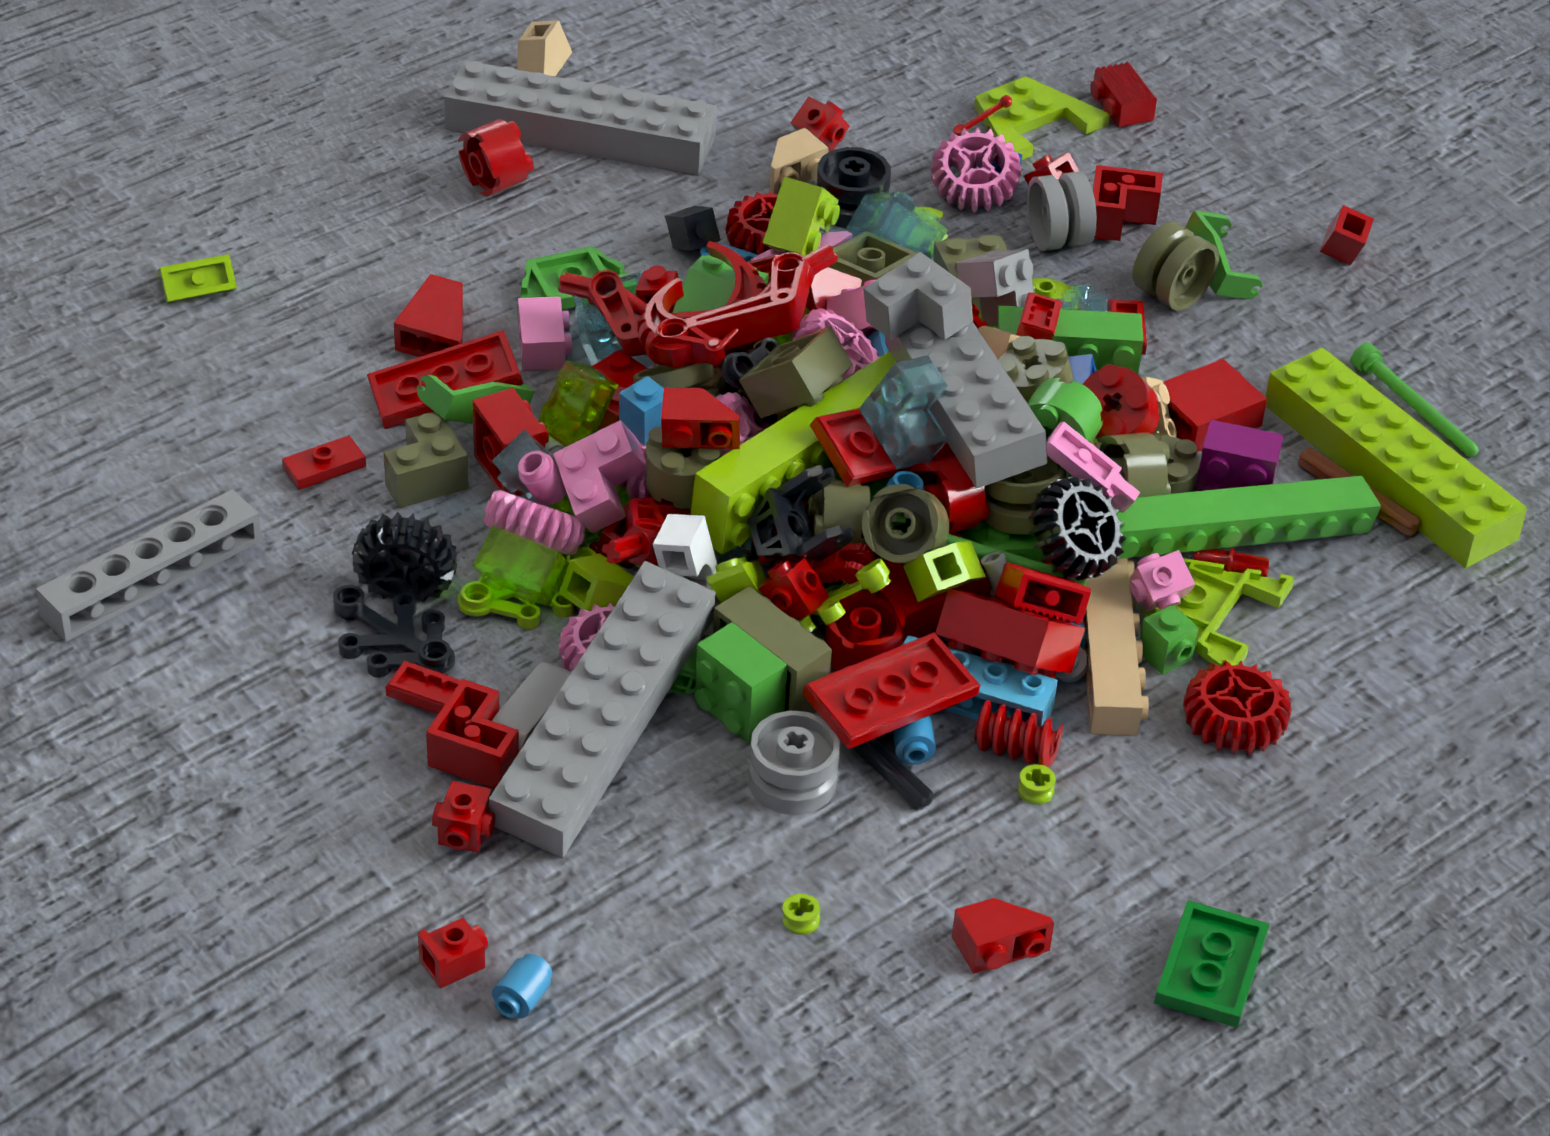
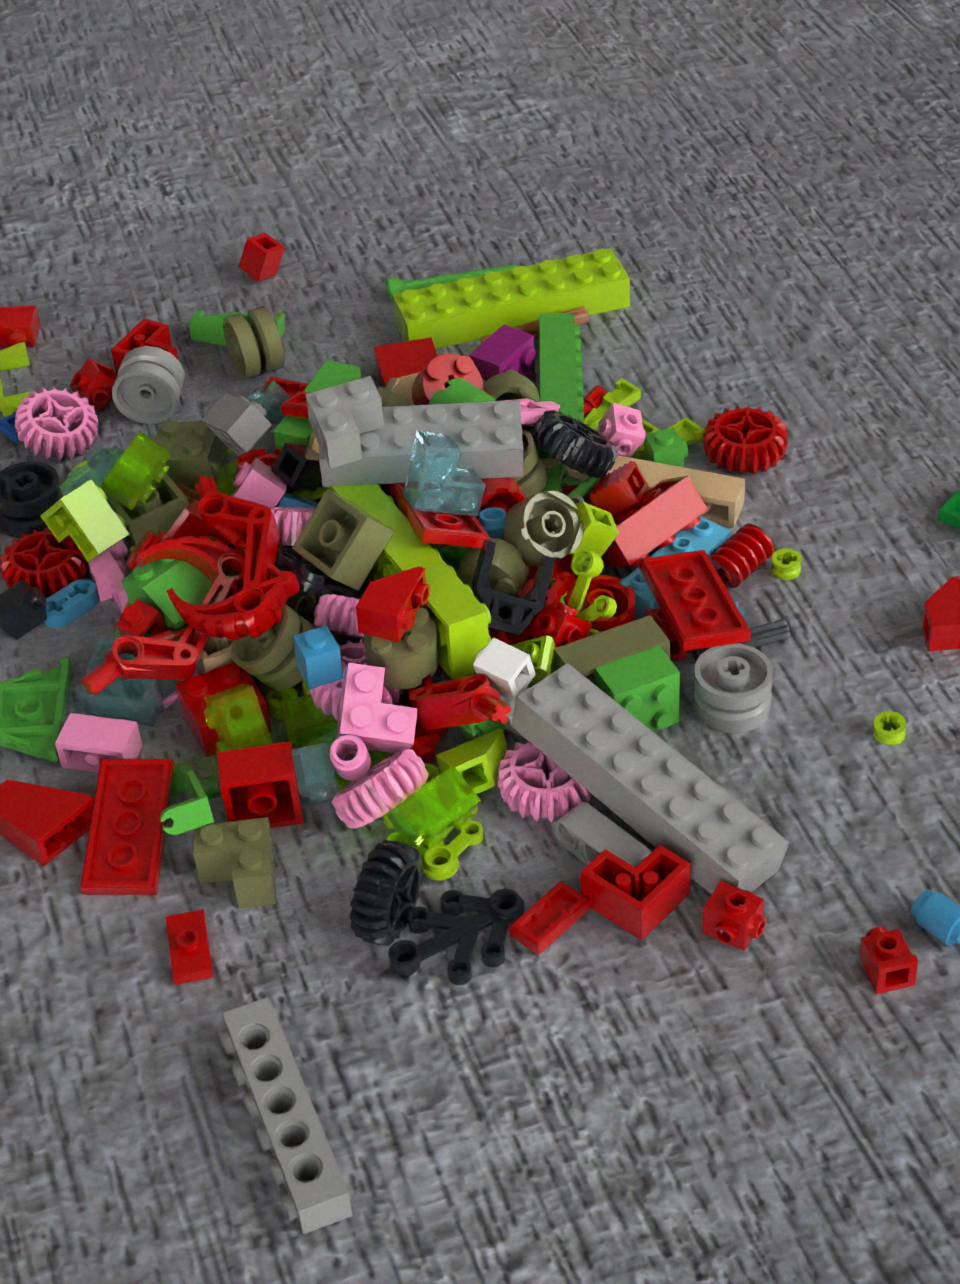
camera: 65 degrees left, 0 degrees up
none -> clear neon green brick [100,431,172,510]

